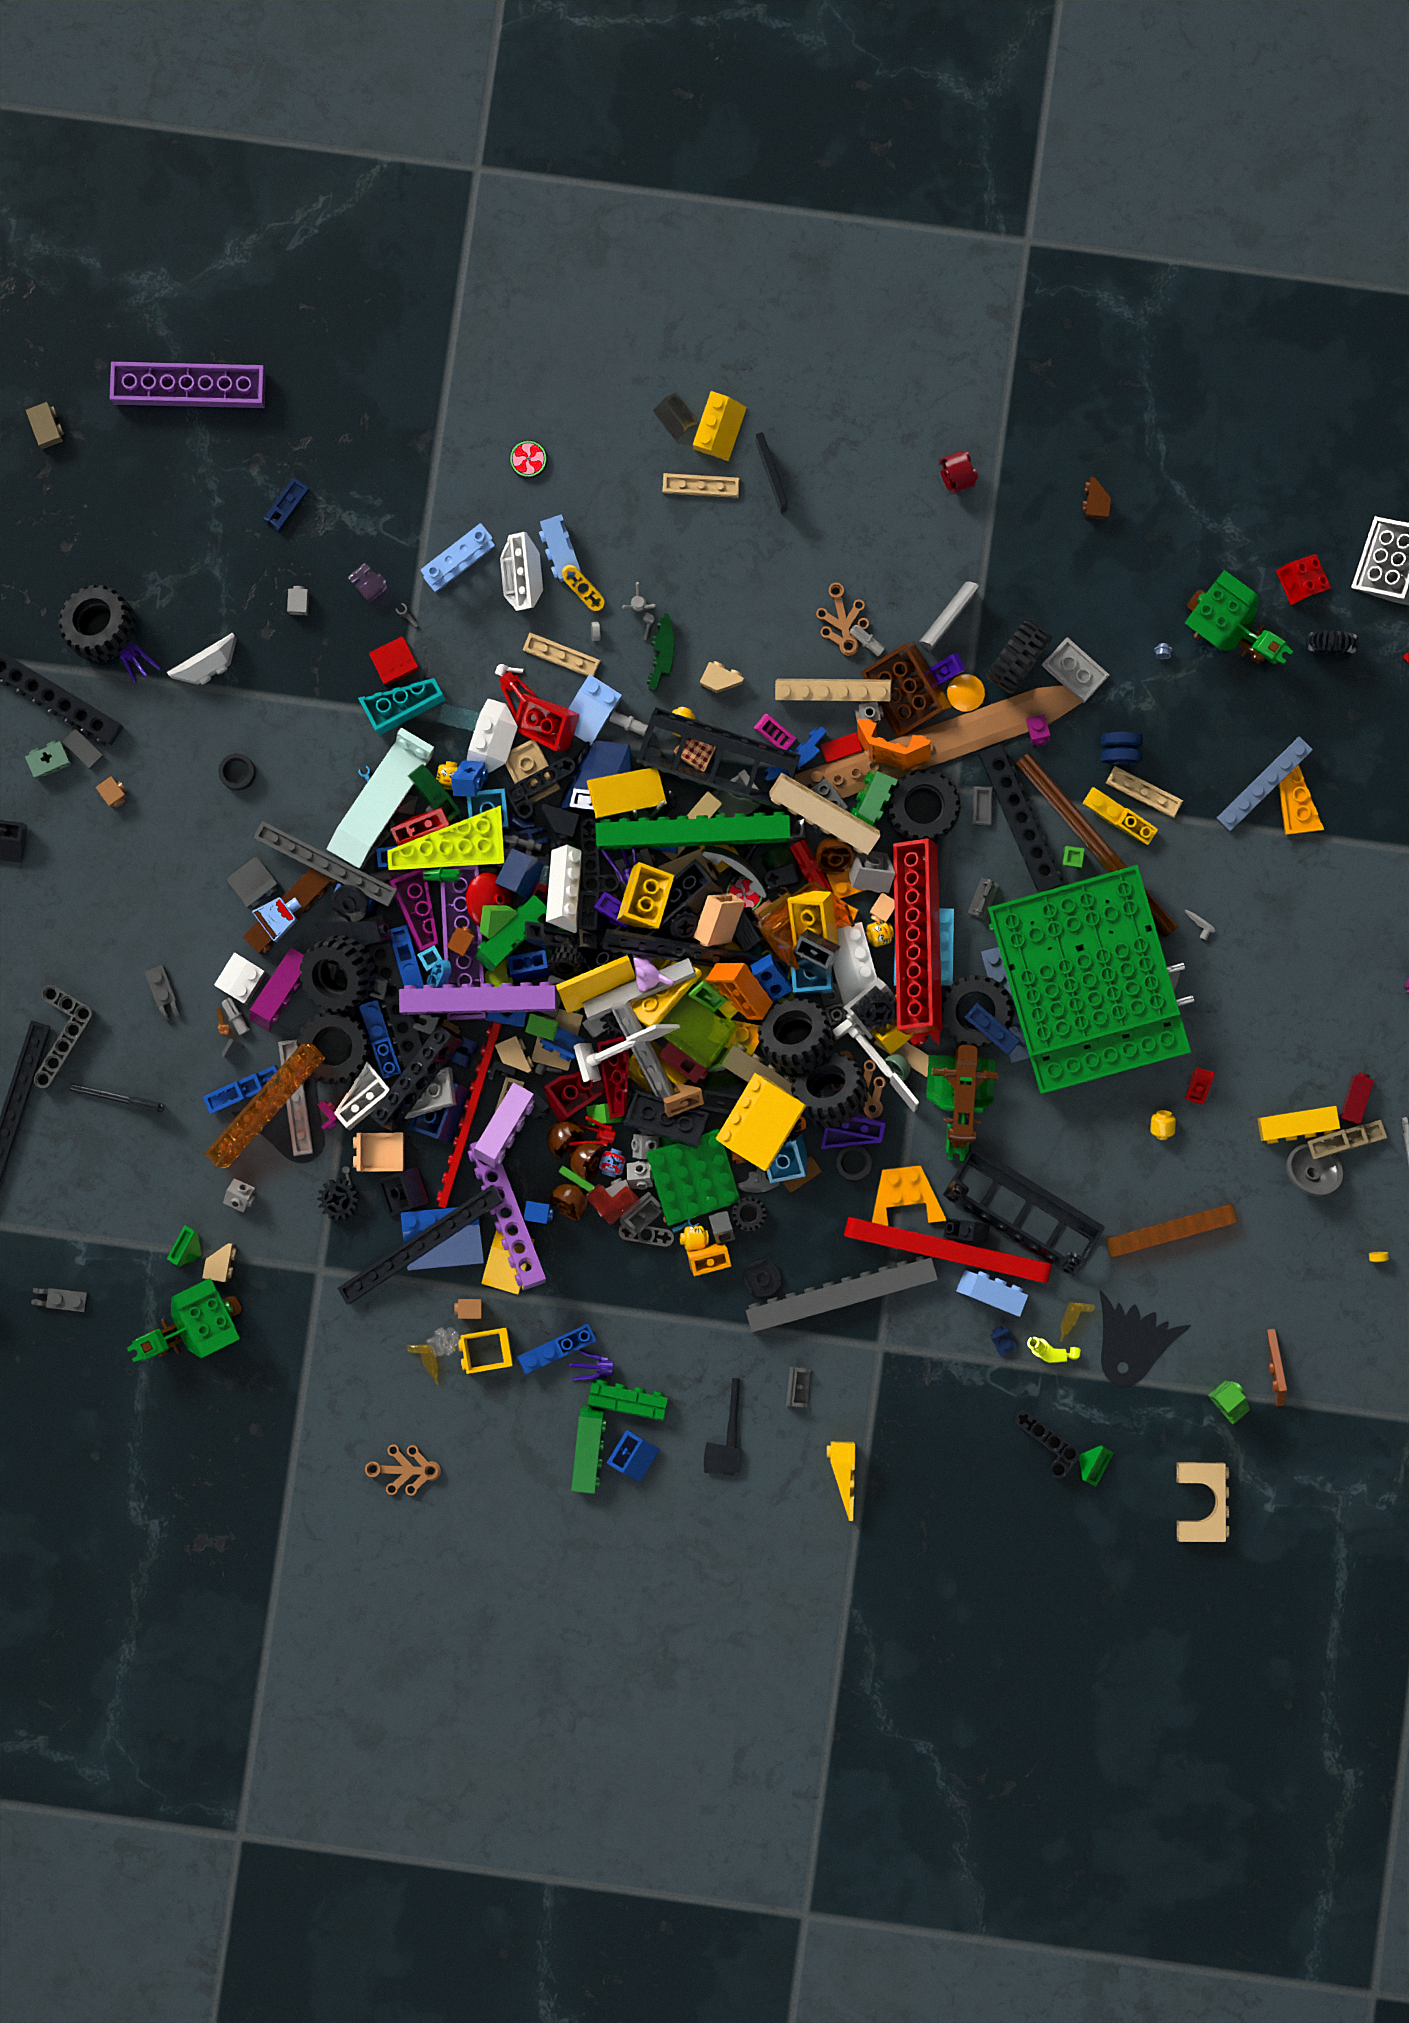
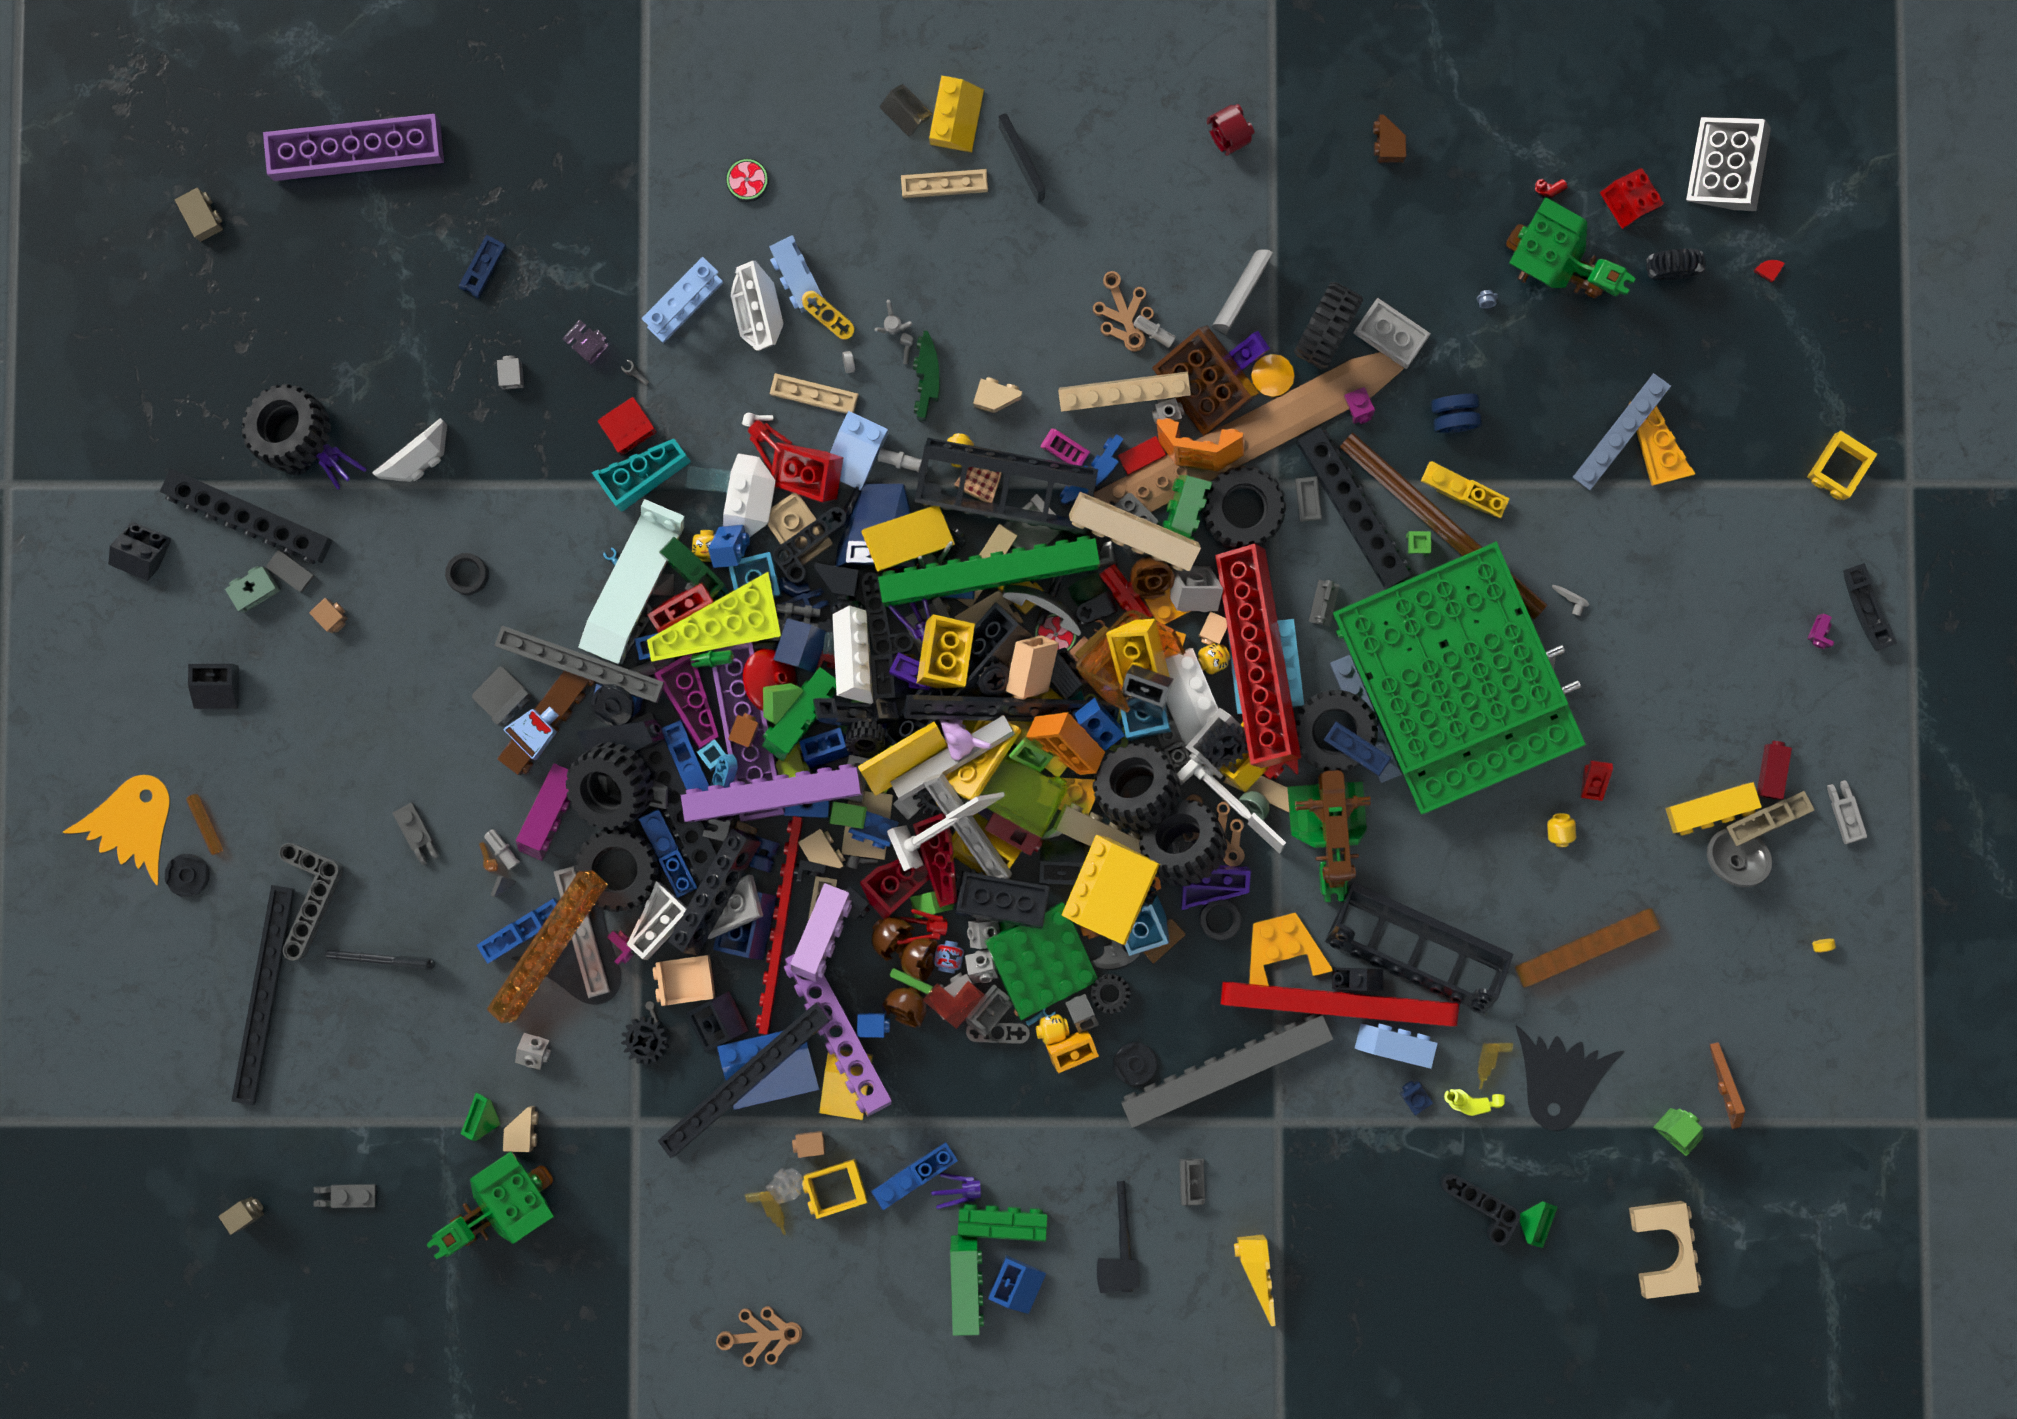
camera: 10 degrees left, 0 degrees up
white slope [214,953,267,1005] -> none
medium nougat slope [663,1083,704,1118] -> none
tan tile [1106,766,1183,818] -> none
none -> red arm [1535,179,1568,198]

